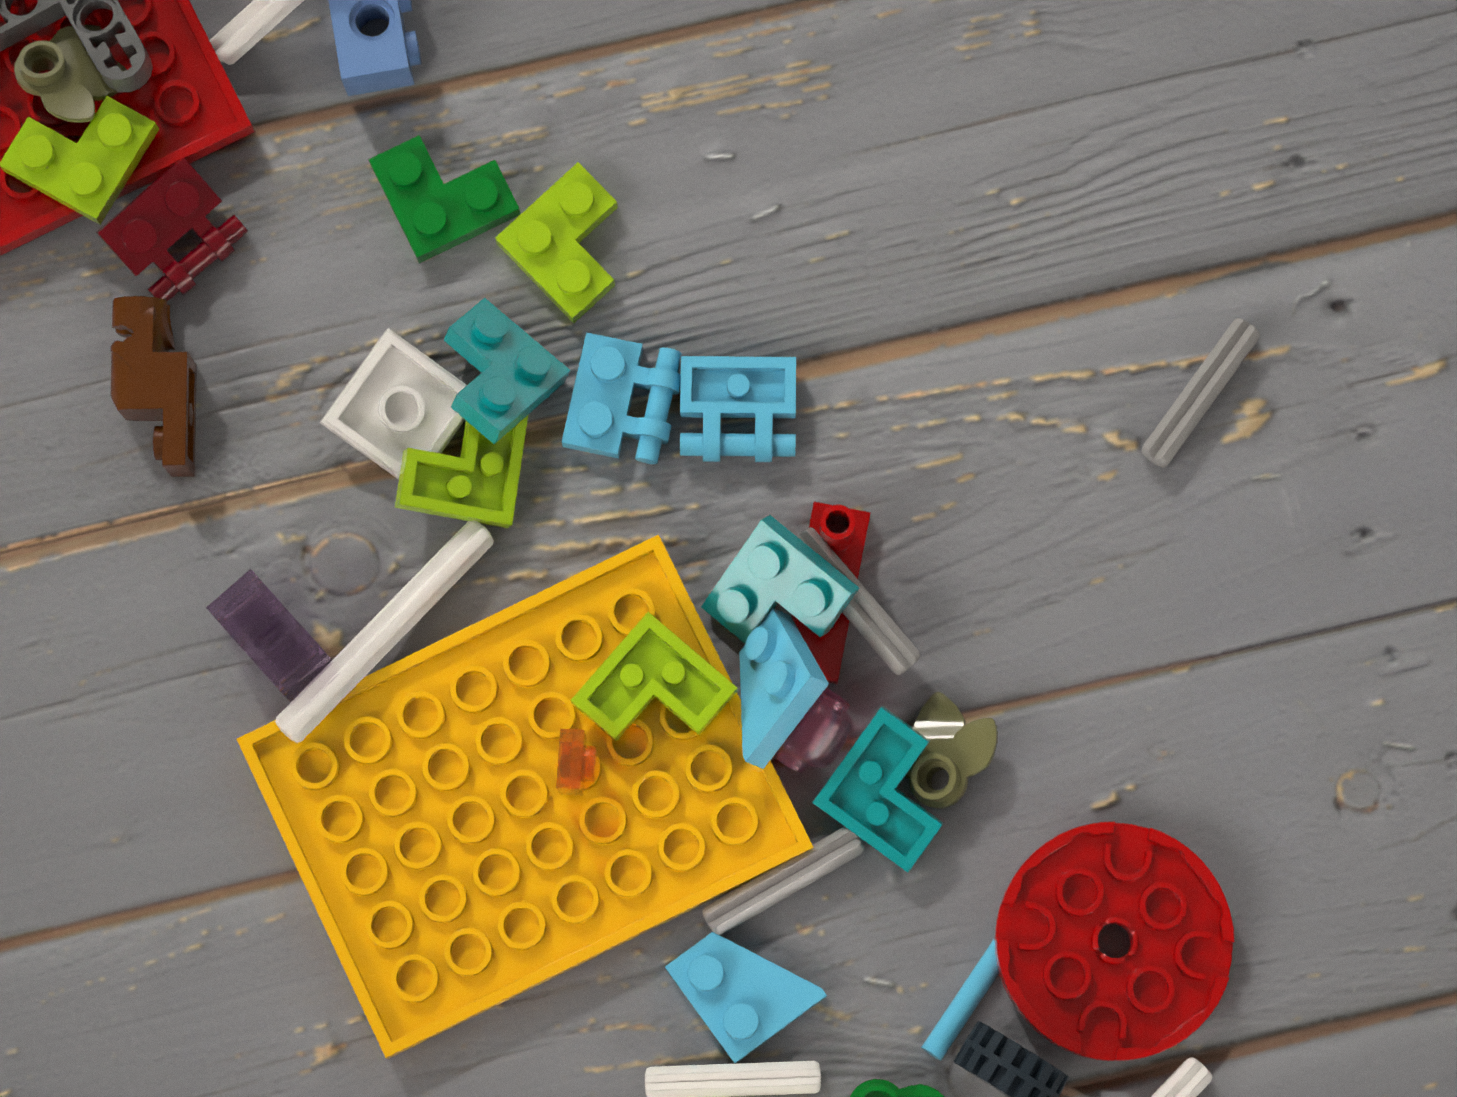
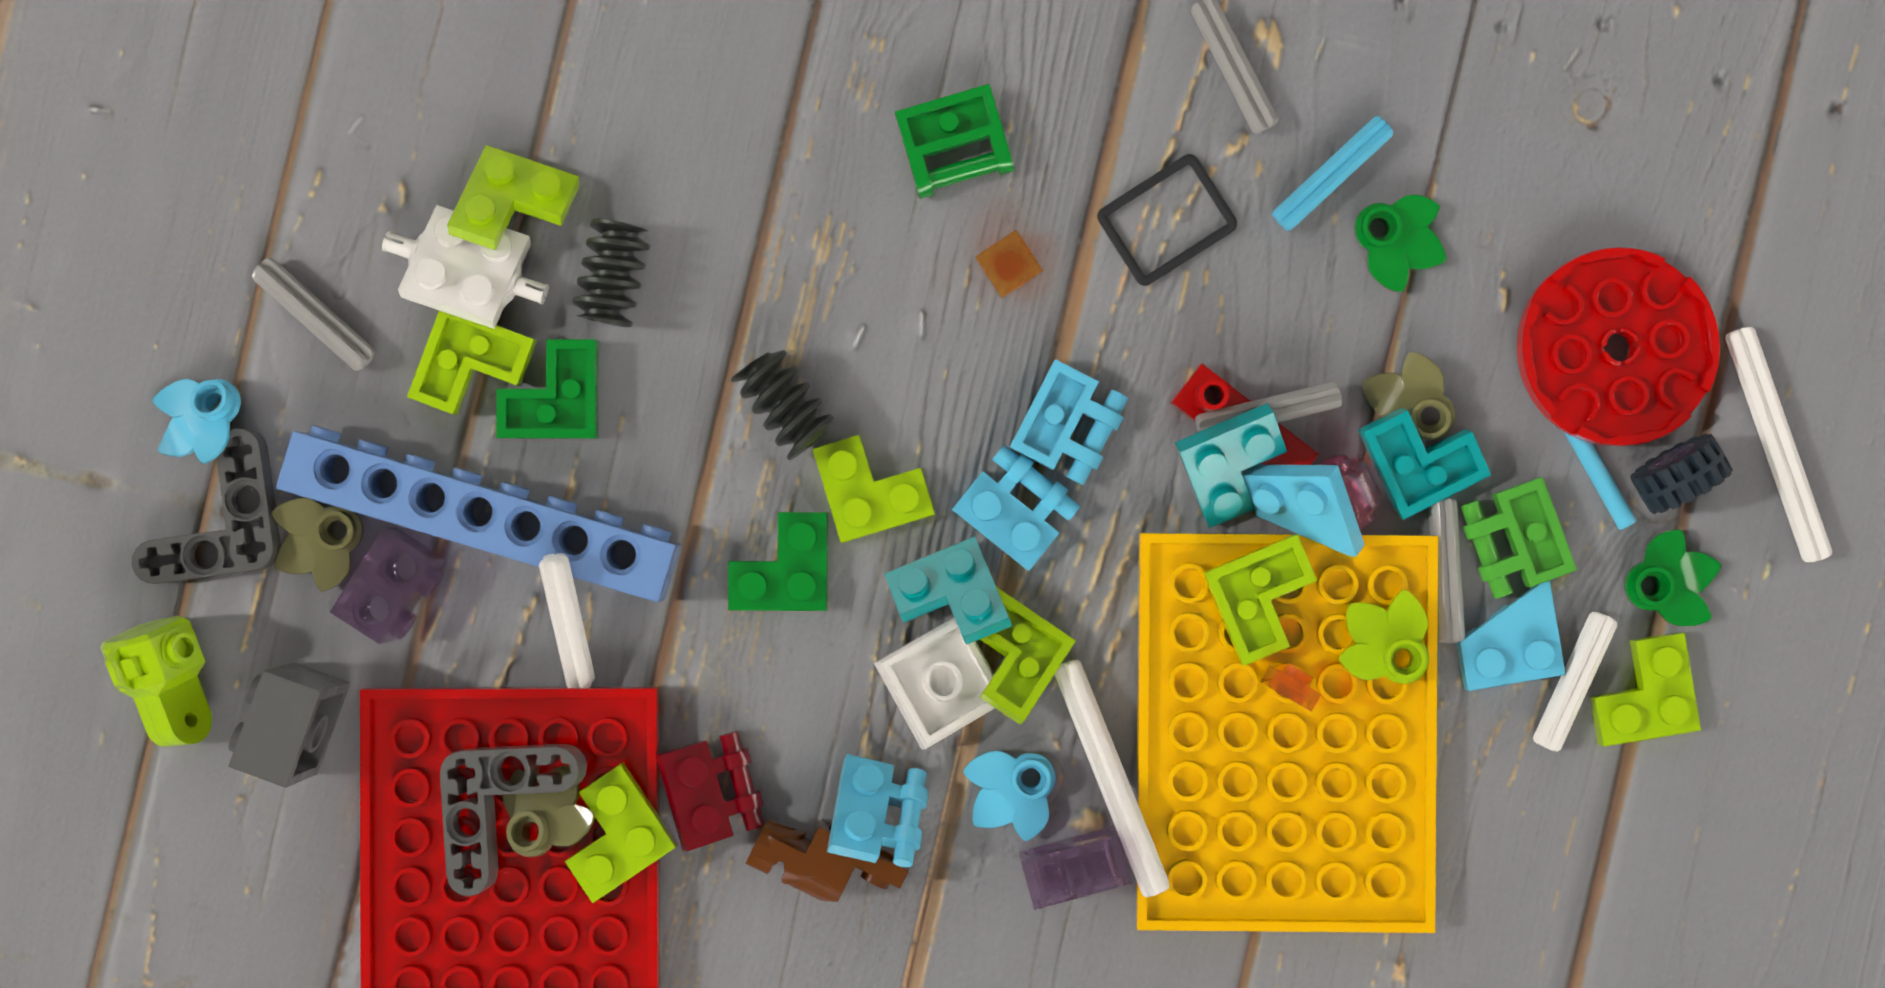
camera: 65 degrees left, 10 degrees up
none -> pearl dark grey piece [730,350,834,461]
none -> medium azure plate [827,754,929,867]
none -> green plate [895,84,1014,199]
none -> medium azure plate [963,750,1056,841]
none -> clear orange plate [975,230,1043,300]
none -> black piece [1097,154,1237,286]
none -> medium azure axle [1272,116,1394,231]
none -> lime plate [1338,590,1429,684]
none -> green plate [1354,195,1447,293]
none -> bright green plate [1460,477,1577,599]

